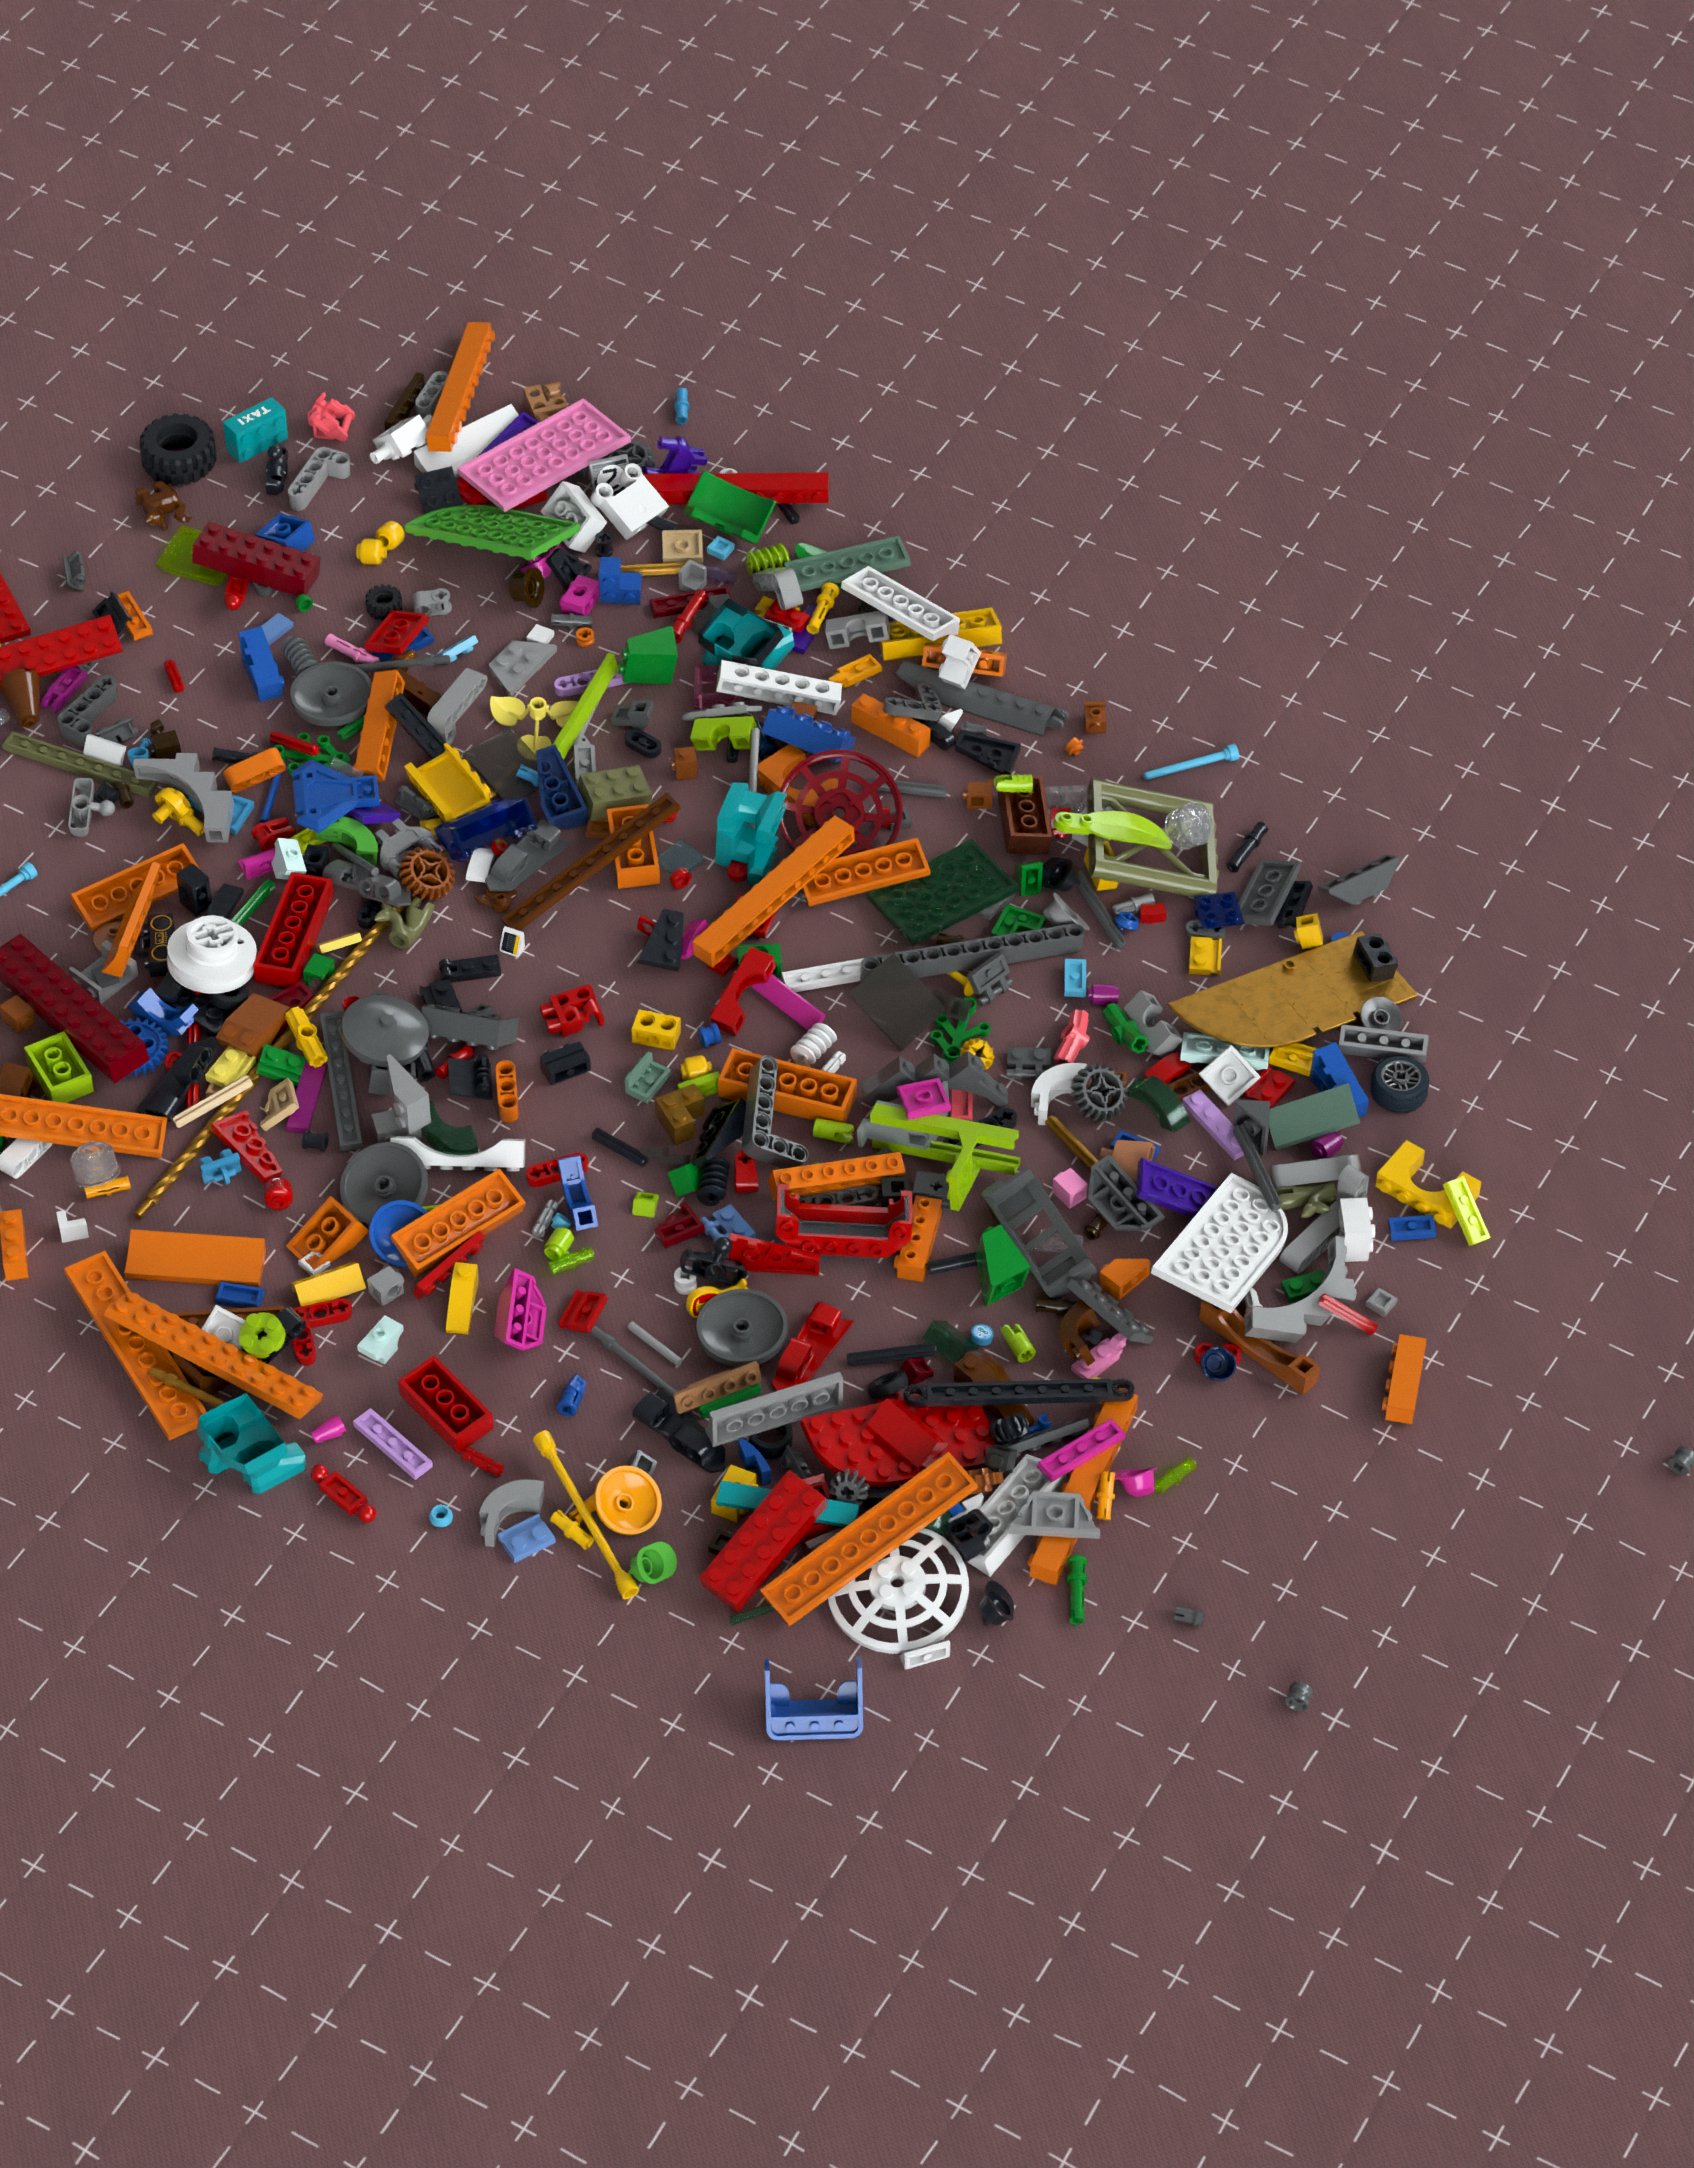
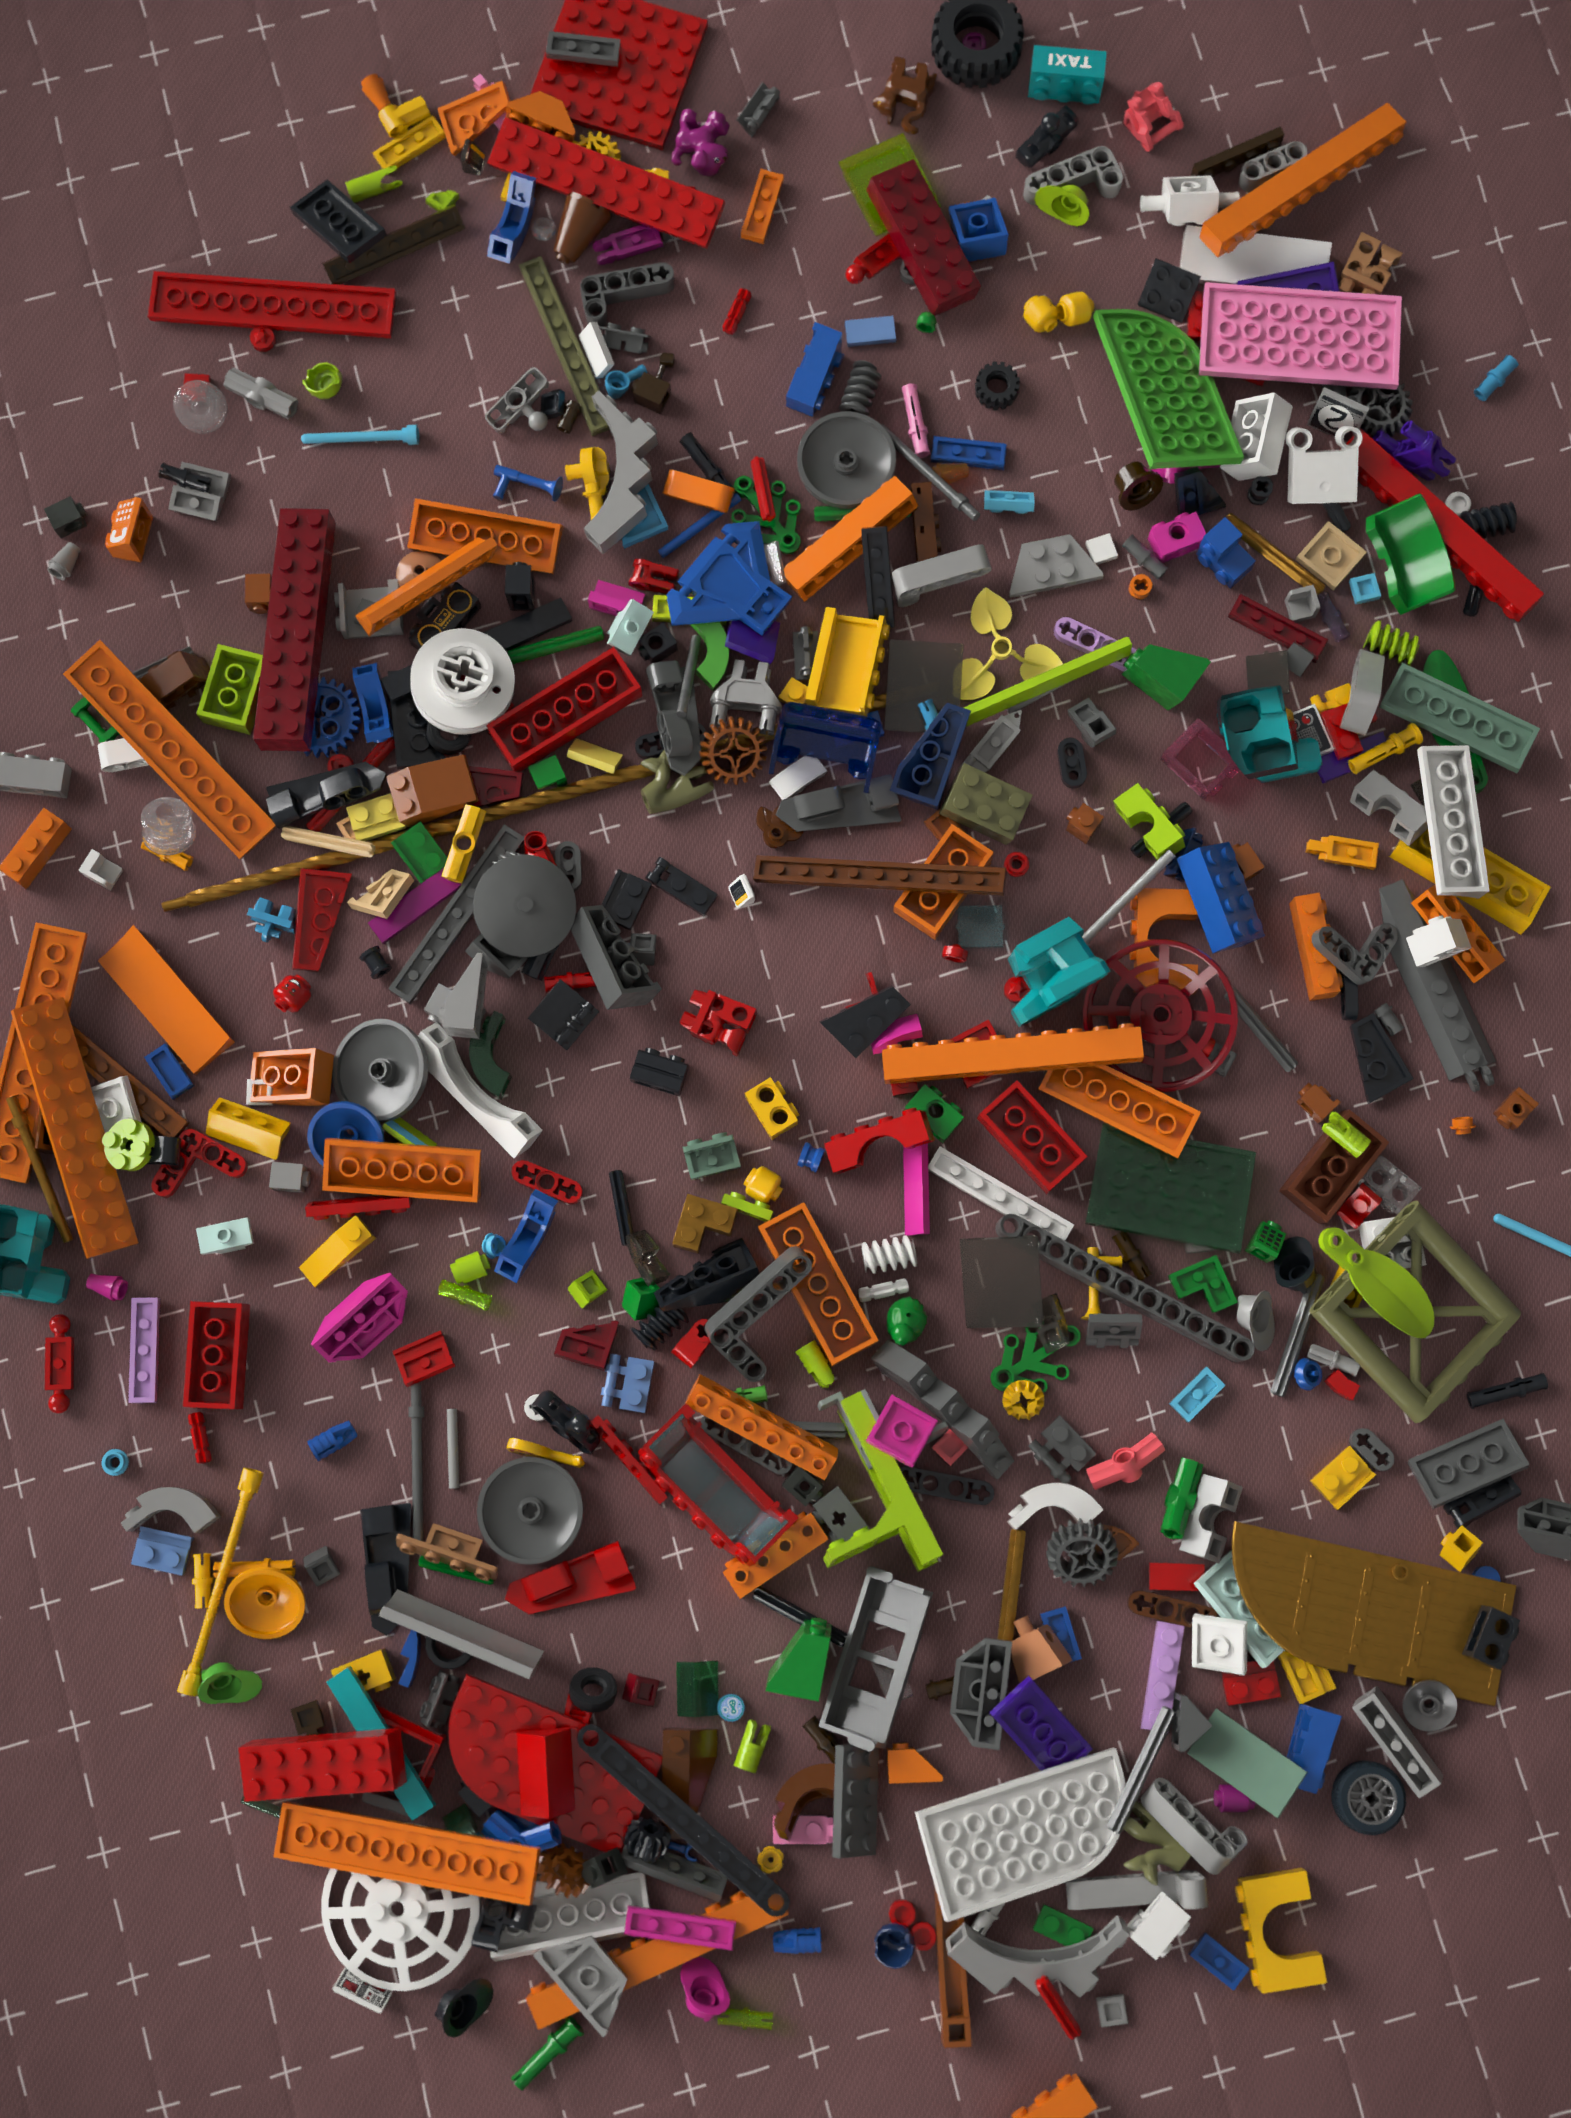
camera: 45 degrees right, 30 degrees up
black plate [92,591,133,635] -> none
red plate [364,610,429,655] -> none
light grey piece [412,588,452,617] -> none
red tile [491,838,510,857] -> none
orange beam [495,1060,519,1123] -> none
light grey axle [532,1199,558,1238] -> none
red pin [672,589,708,643] -> none
light grey plate [682,702,762,721] -> none
white brick [716,660,842,715] -> none
windscreen [764,1657,863,1740] -> none
dark grey gear [829,1468,870,1506] -> none
black axle [847,1342,937,1367] -> none
white slope [938,709,963,732] -> none
bright pink brick [1053,1168,1088,1209] -> none
black hand [1081,1329,1103,1345] -> none
magenta brick [1087,983,1119,1005] -> none
light orange pin [1096,1471,1116,1520] -> none
clear green arch [1127,1075,1191,1133] -> none
clear wheel [1165,802,1213,850] -> none
clear blue hinge [1193,892,1245,930] -> none
neon yellow tile [1443,1176,1491,1246] -> none
none -> blue piece [493,464,563,502]
none -> magenta animal [671,109,730,177]
none -> blue hinge [773,1927,822,1954]
none -> green piece [886,1297,928,1346]
none -> red brick [977,1080,1088,1195]
none -> lime piece [1034,185,1090,226]
none -> black piece [1460,502,1517,539]

